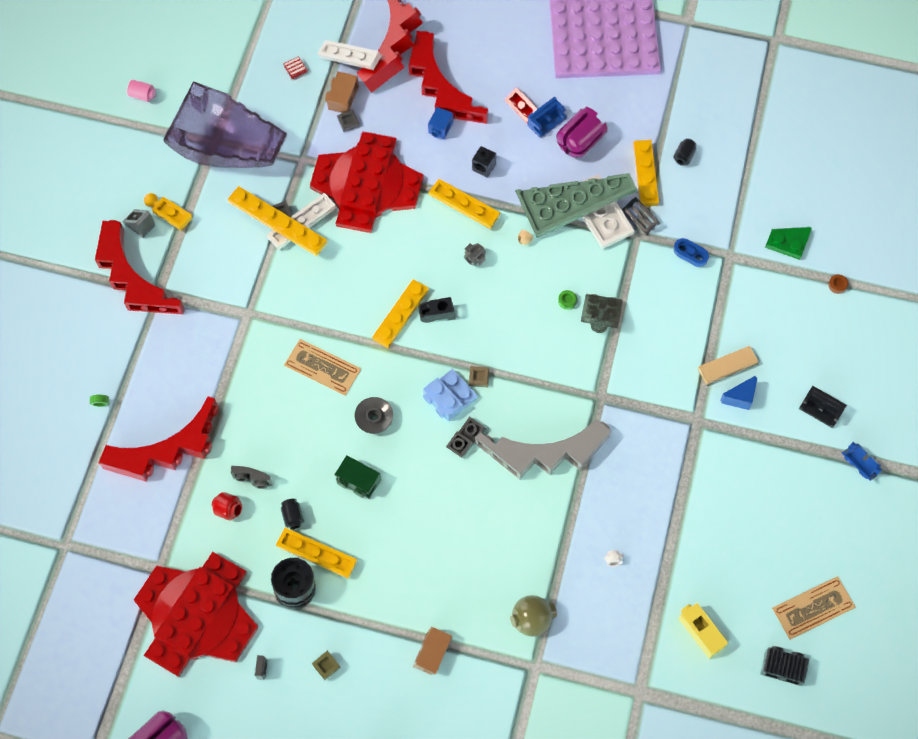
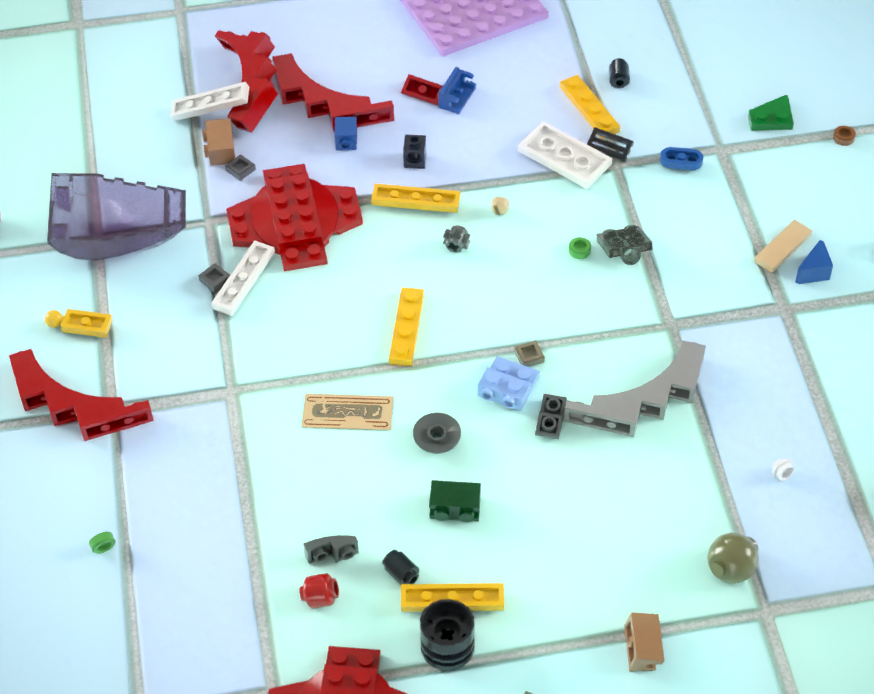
camera: 25 degrees left, 15 degrees down
red arch [98,396,219,482] -> none
dark grey slope [122,209,156,238] -> none
yellow plate [227,186,328,257] -> none
tile [283,56,307,79] -> none
black leg [418,297,456,323] -> none
sand green wing [515,173,637,238] -> none
magenta cylinder [556,106,608,159] -> none

